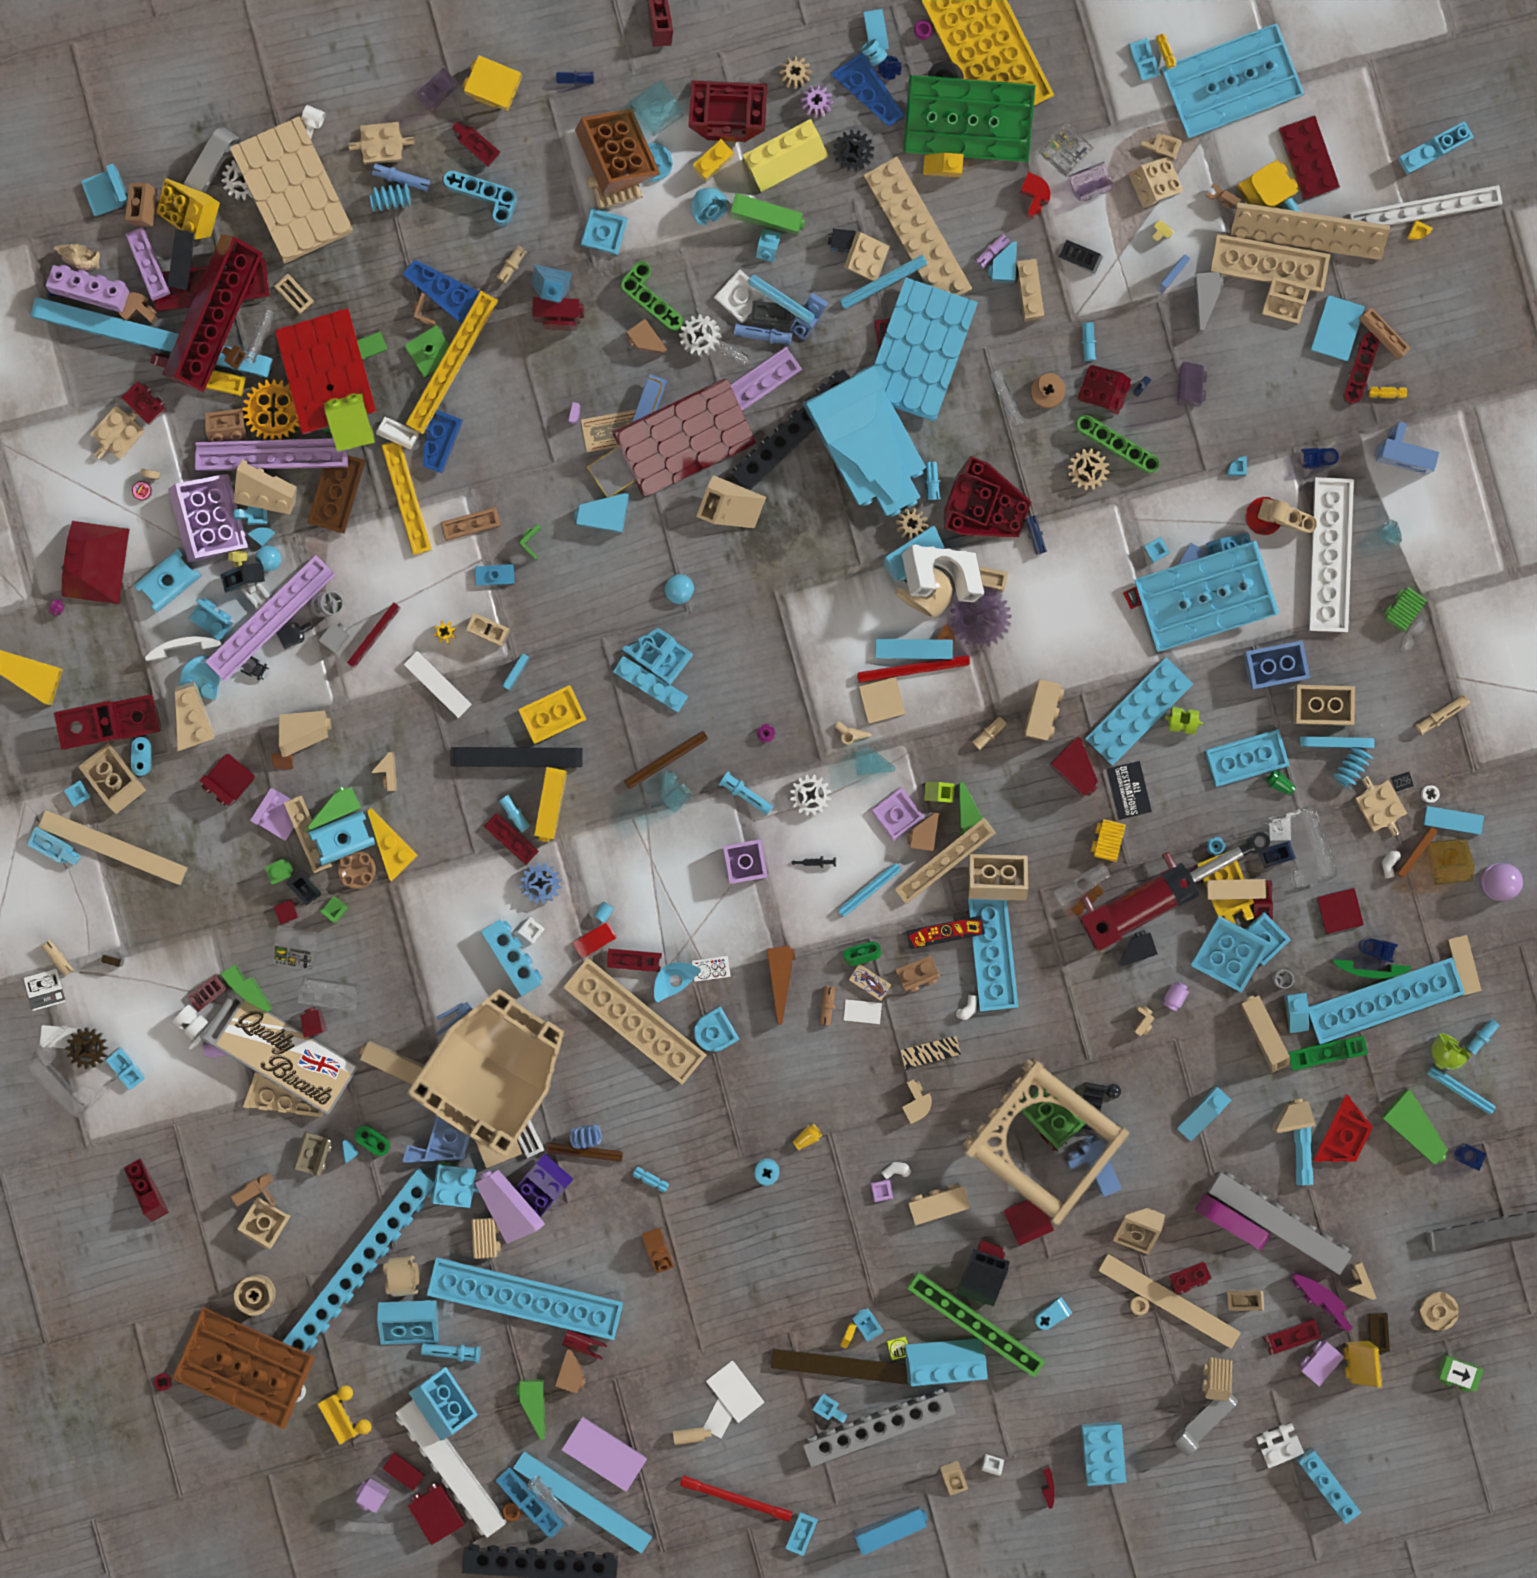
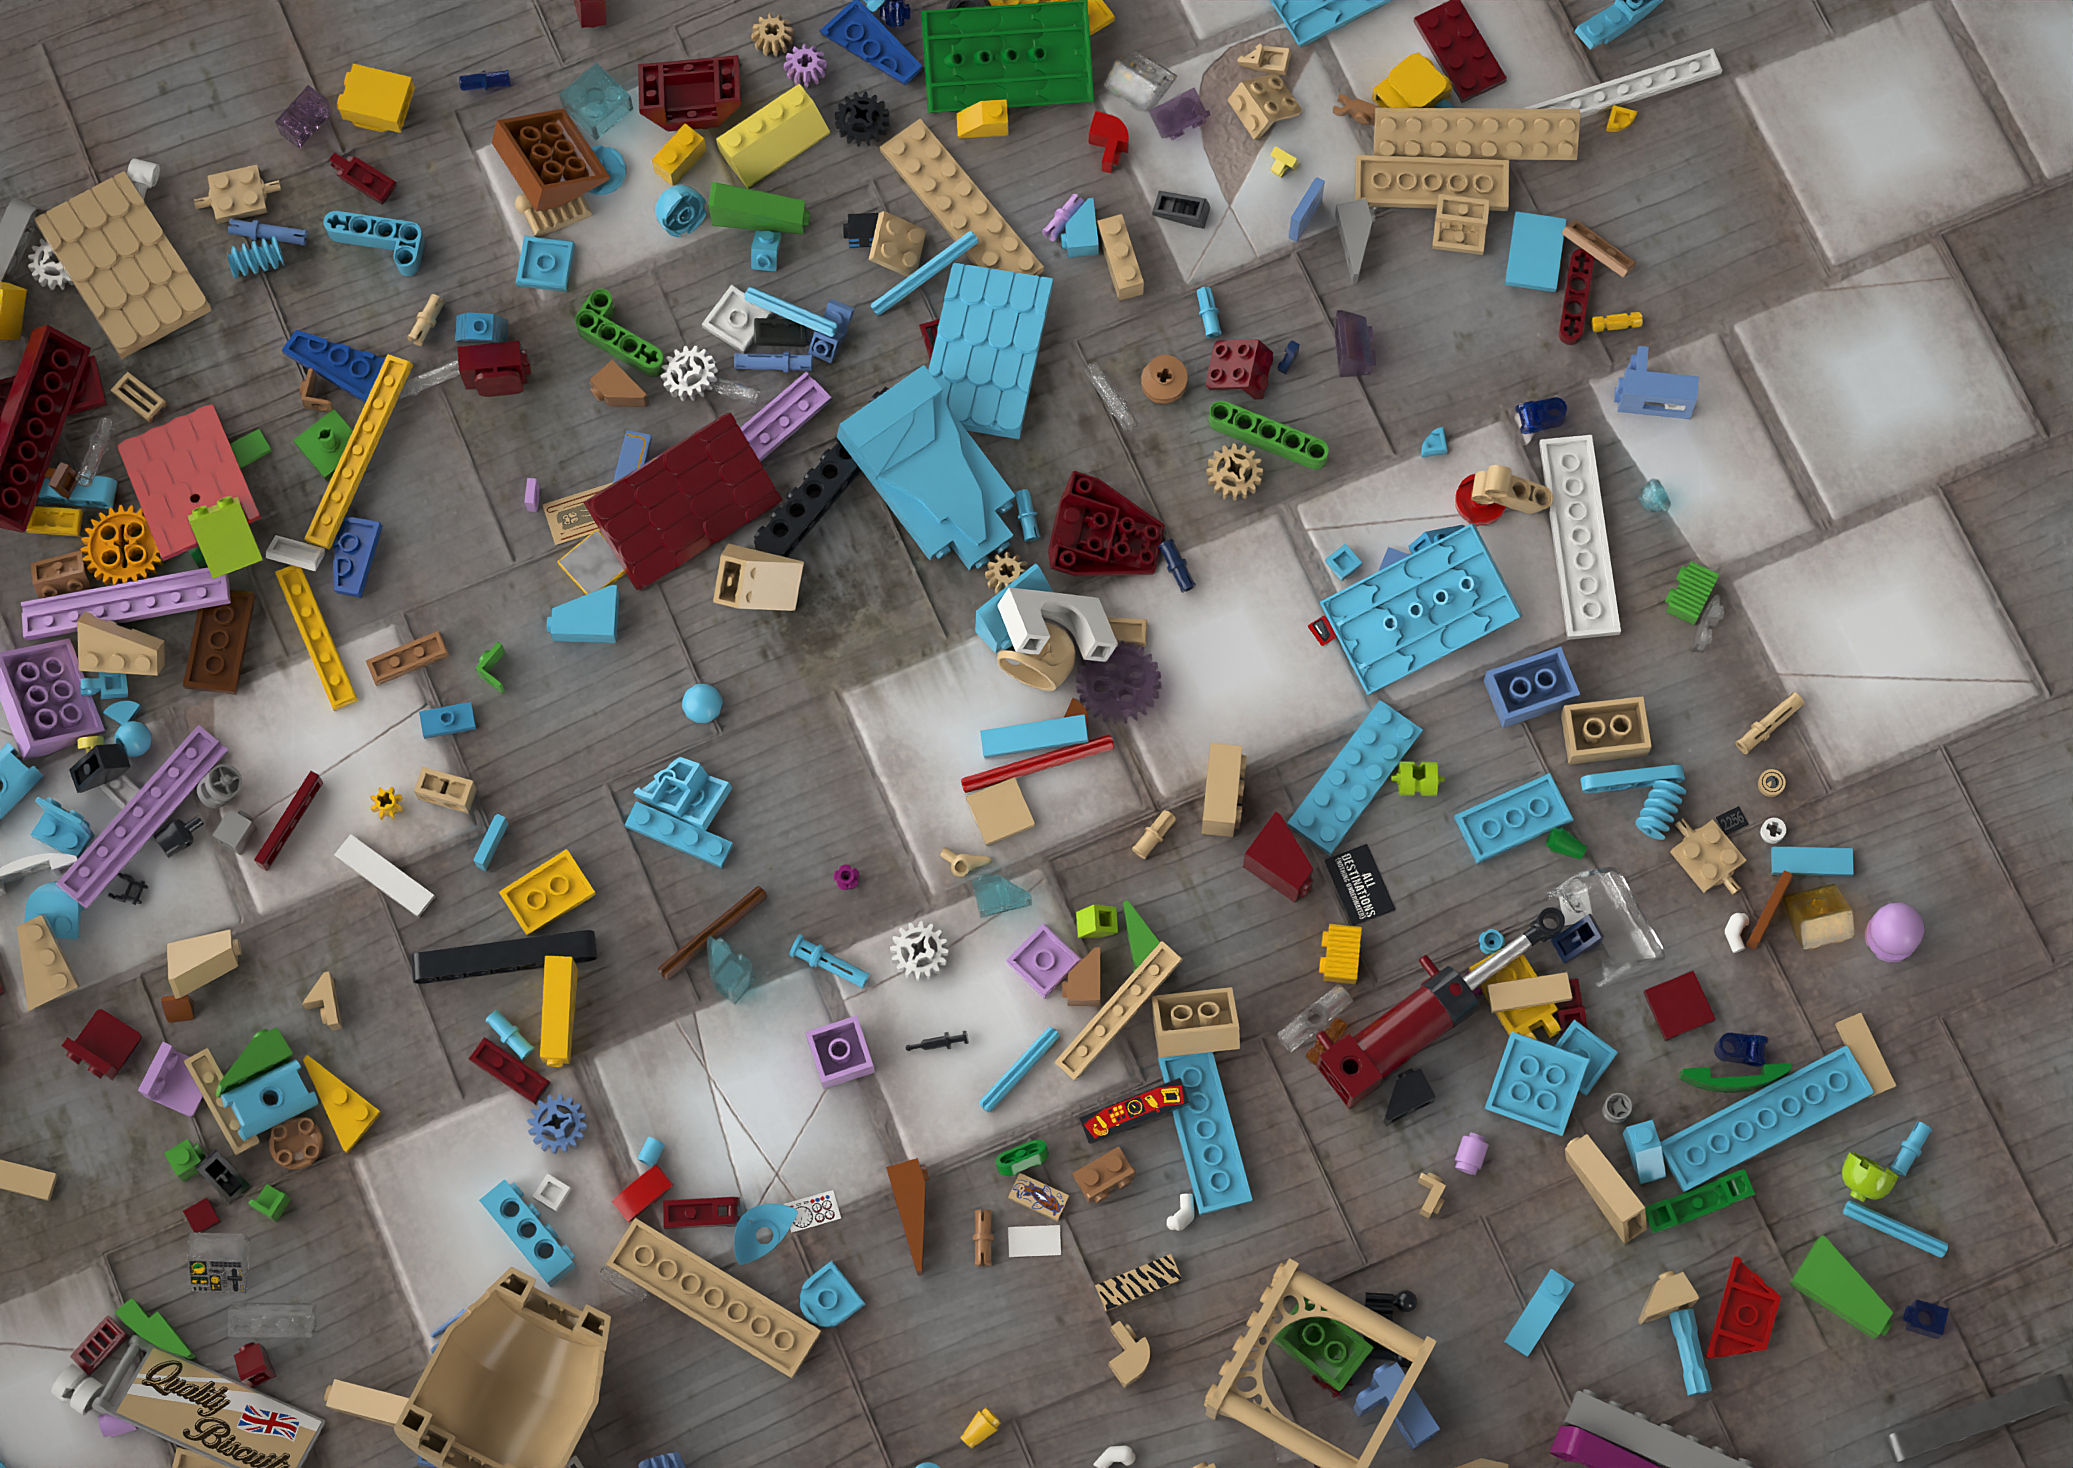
camera: 10 degrees left, 15 degrees down
none -> tan tile [1758,769,1786,797]

